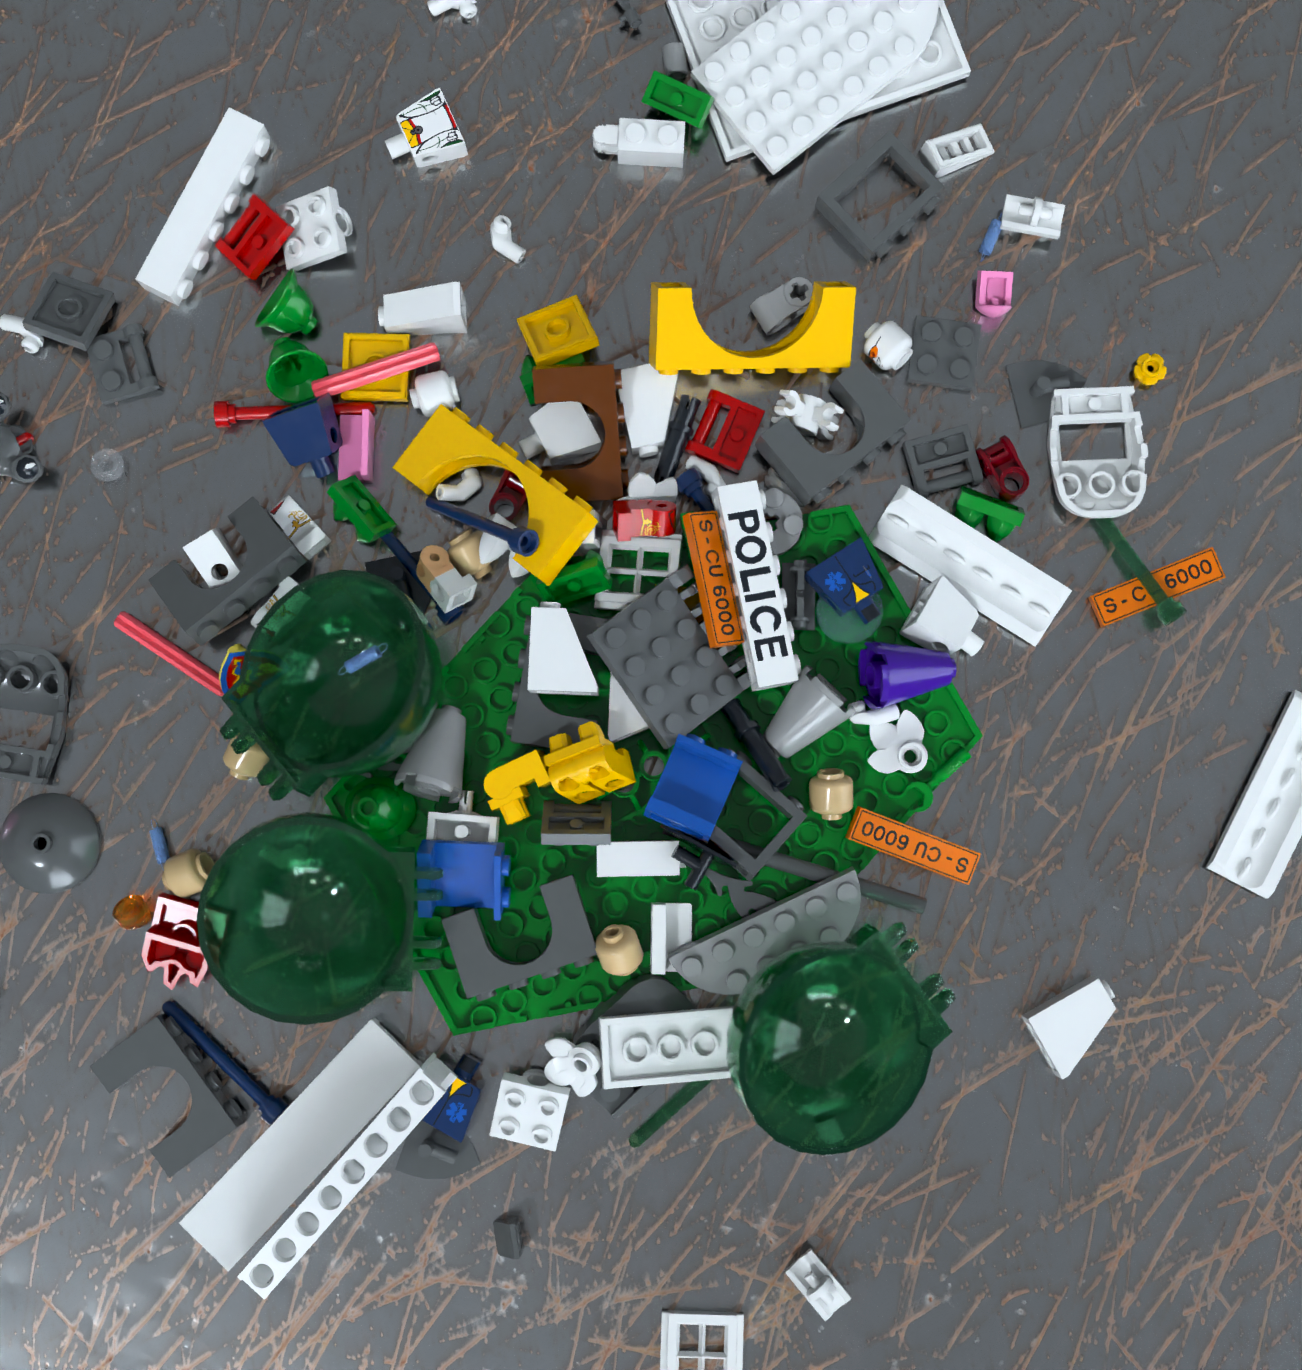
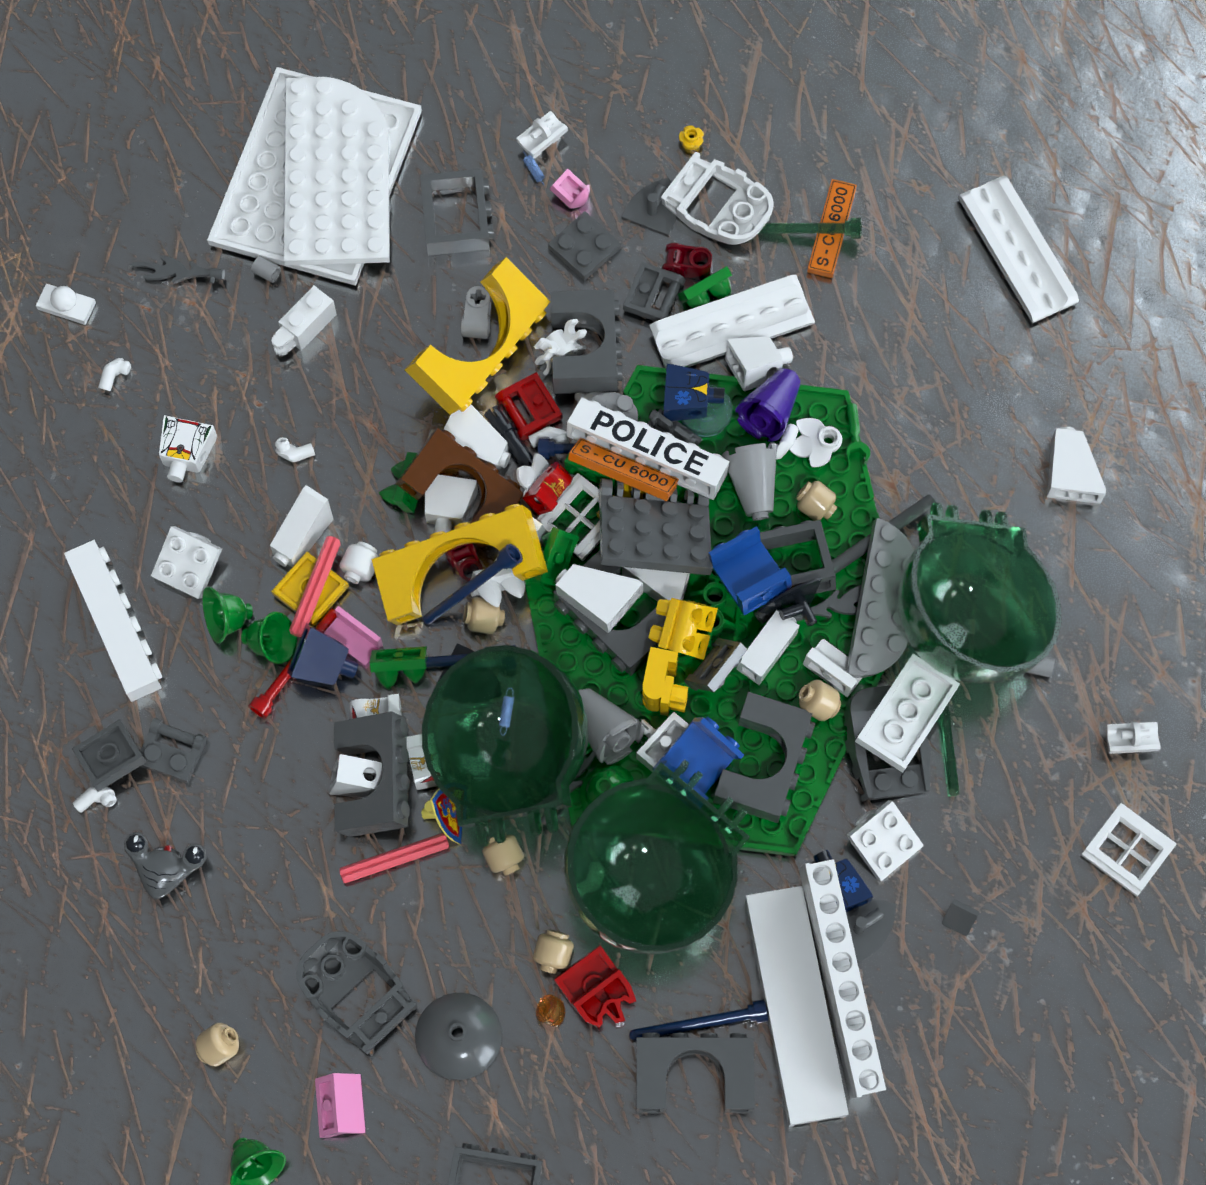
camera: 50 degrees left, 15 degrees down
clear plate [90,449,125,482] -> none
light blue piece [149,819,170,871] -> none
red plate [215,193,294,281] -> none
leg [416,545,477,613] -> none
white arm [436,468,482,502] -> none
yellow plate [516,294,600,366] -> none
white plate [544,1037,601,1097] -> none
green tile [641,70,715,129] -> none
black pin [721,698,792,792] -> none
orange tile [845,806,981,885] -> none
white head [864,321,913,370] -> none
white slope [918,123,995,178] -> none

